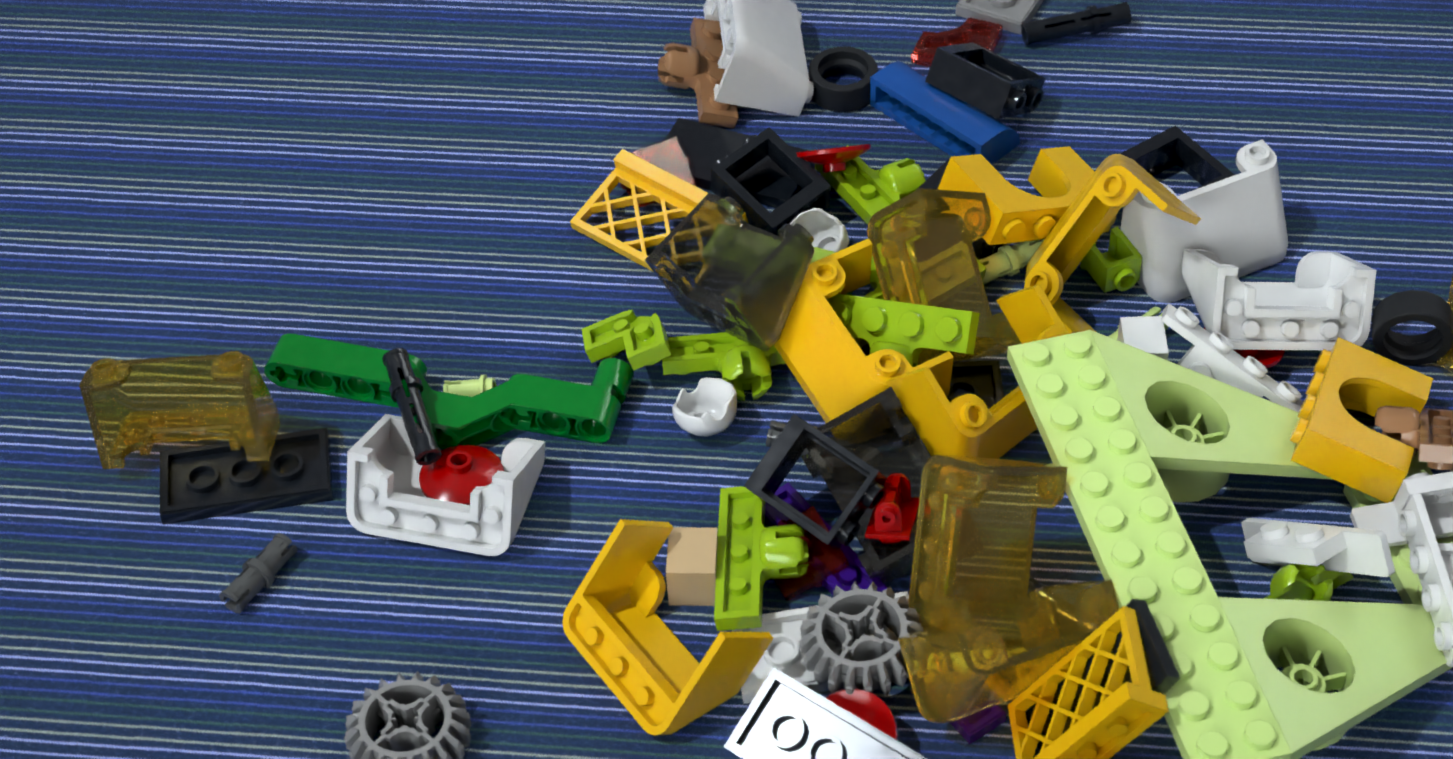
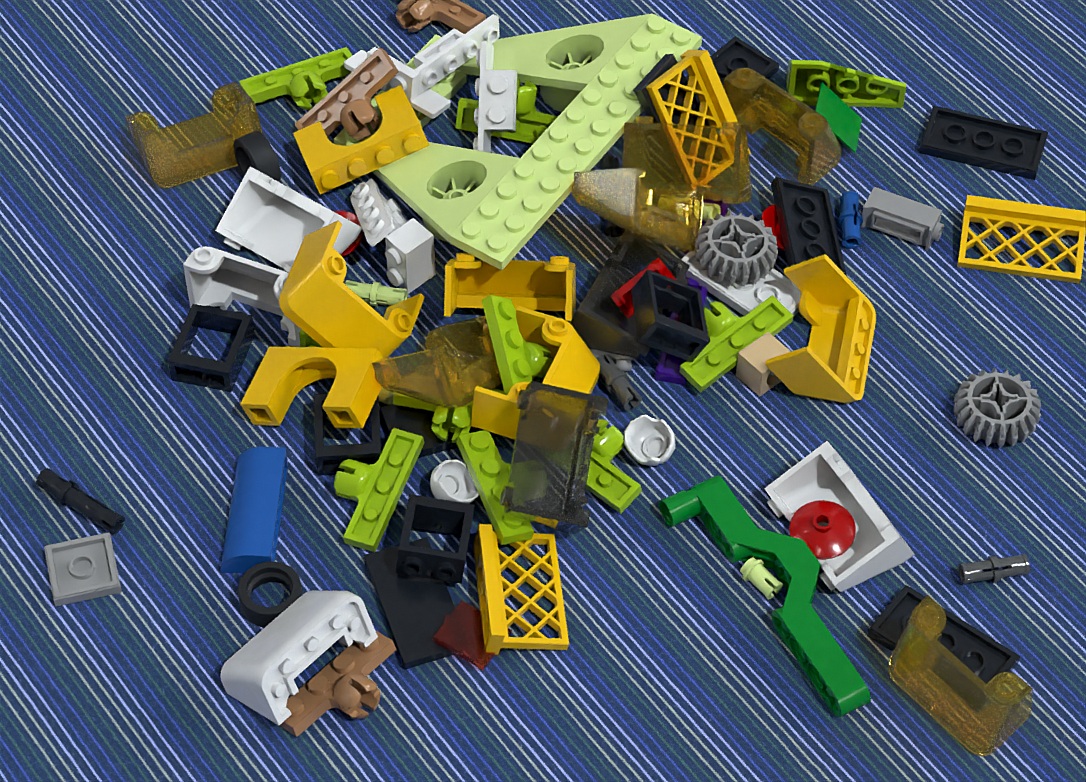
camera: 135 degrees left, 5 degrees up
black pin [382,348,442,465] -> none
lime plate [581,309,671,371] -> none
red dish [796,144,871,172] -> none
clear red tile [911,18,1003,67] -> none
black window [925,42,1046,119] -> none

